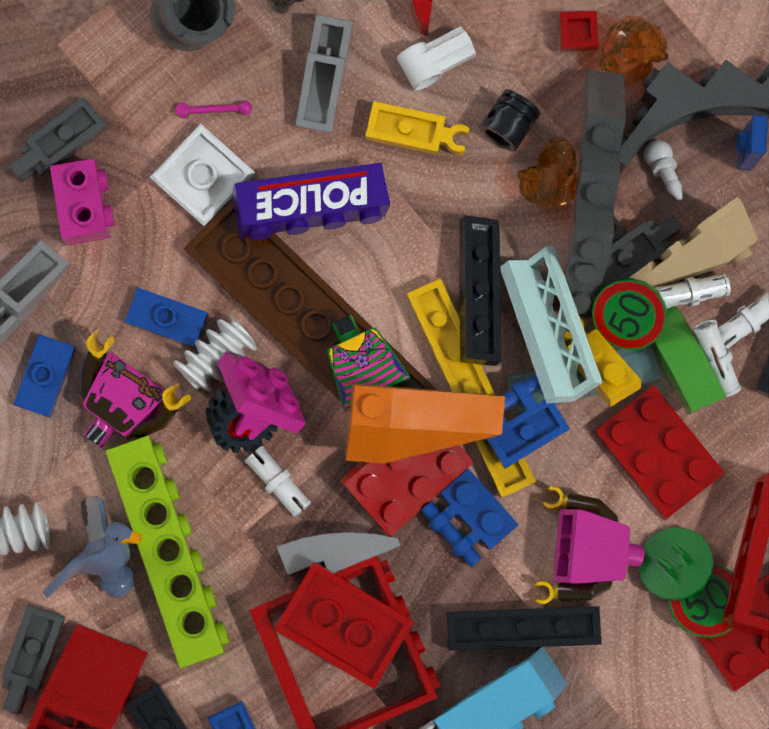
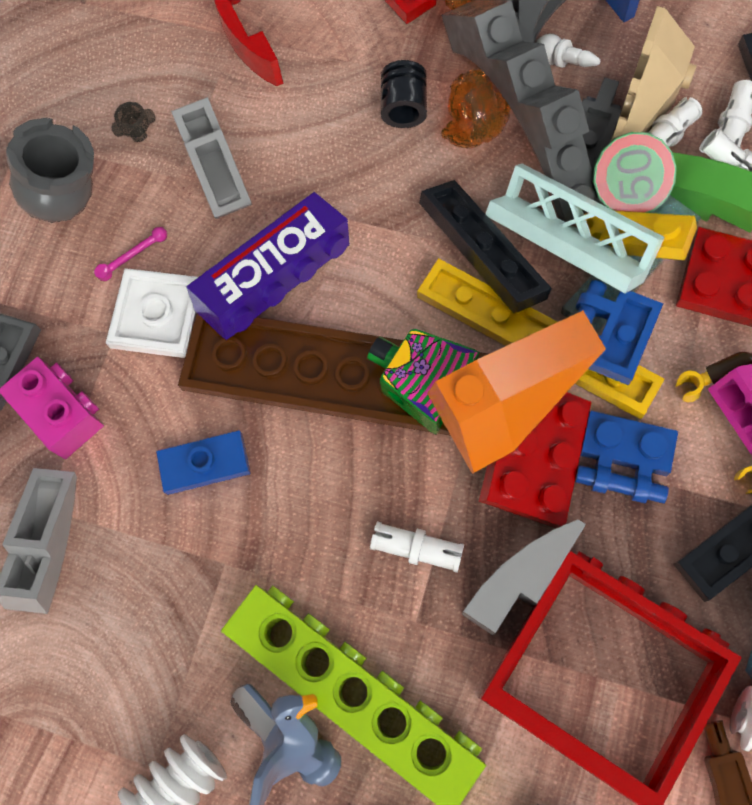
camera: 20 degrees left, 10 degrees down
blue plate [13,334,76,418] -> none
torso [80,329,191,448] -> none
white piece [173,314,258,393] -> none
dark pink plate [205,352,306,453] -> none
red plate [274,561,414,689] -> none
yellow plate [365,101,470,155] -> none
white piece [396,26,476,91] -> none

